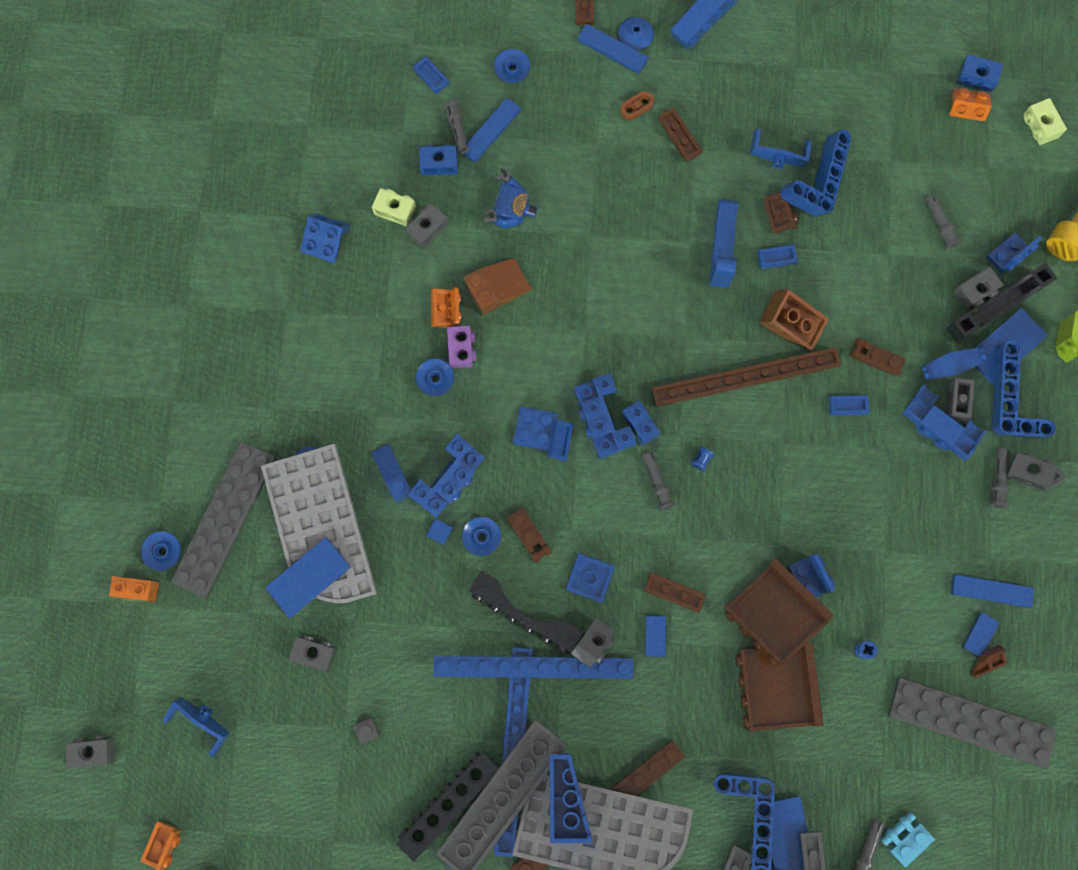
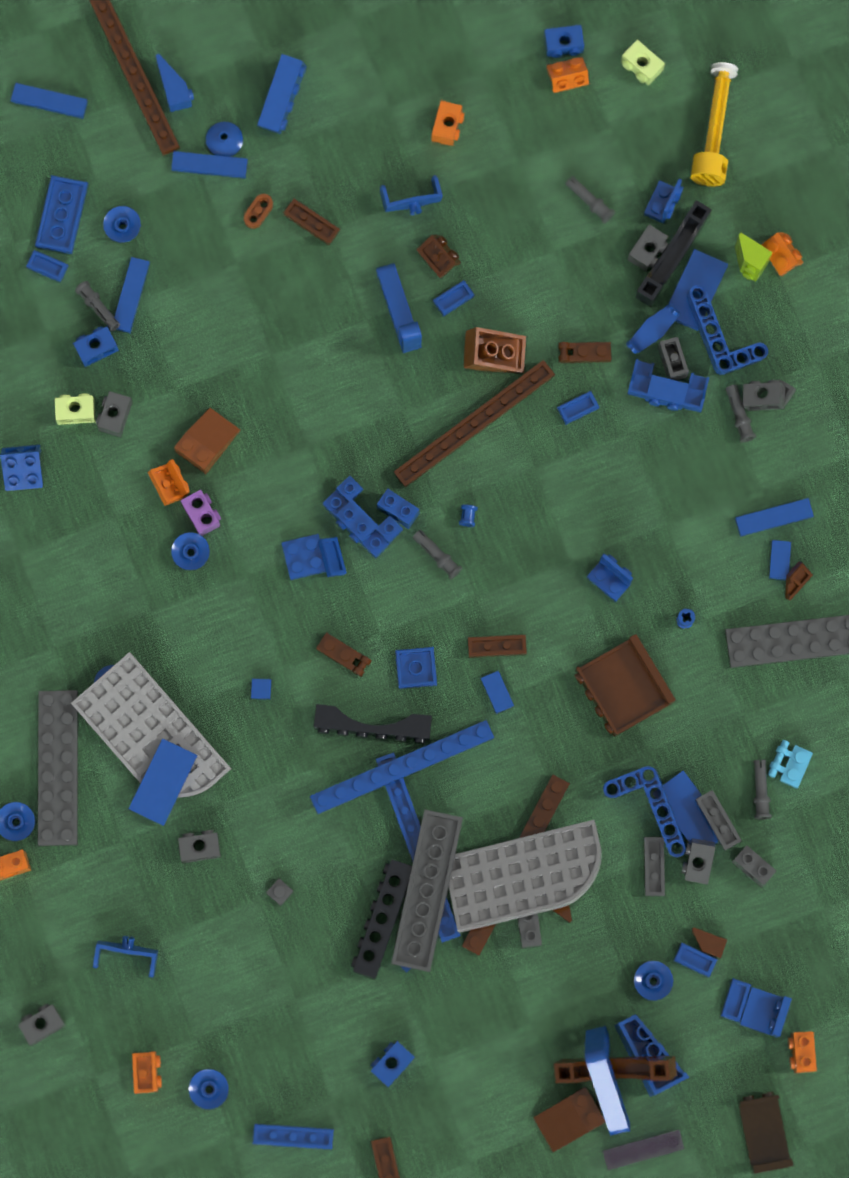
camera: 30 degrees left, 0 degrees up
blue slope [372,444,411,503] -> none
blue bracket [407,433,485,518] -> none
blue dish [462,517,501,556] -> none
blue torso [484,168,538,229] -> none
blue wedge [549,753,593,843] -> none
dark grey brick [571,618,616,668] -> none
reddish brown panel [723,558,834,668] -> none
blue beam [781,129,851,217] -> none
none -> blue tile [35,175,88,254]
none -> orange brick [431,101,465,146]

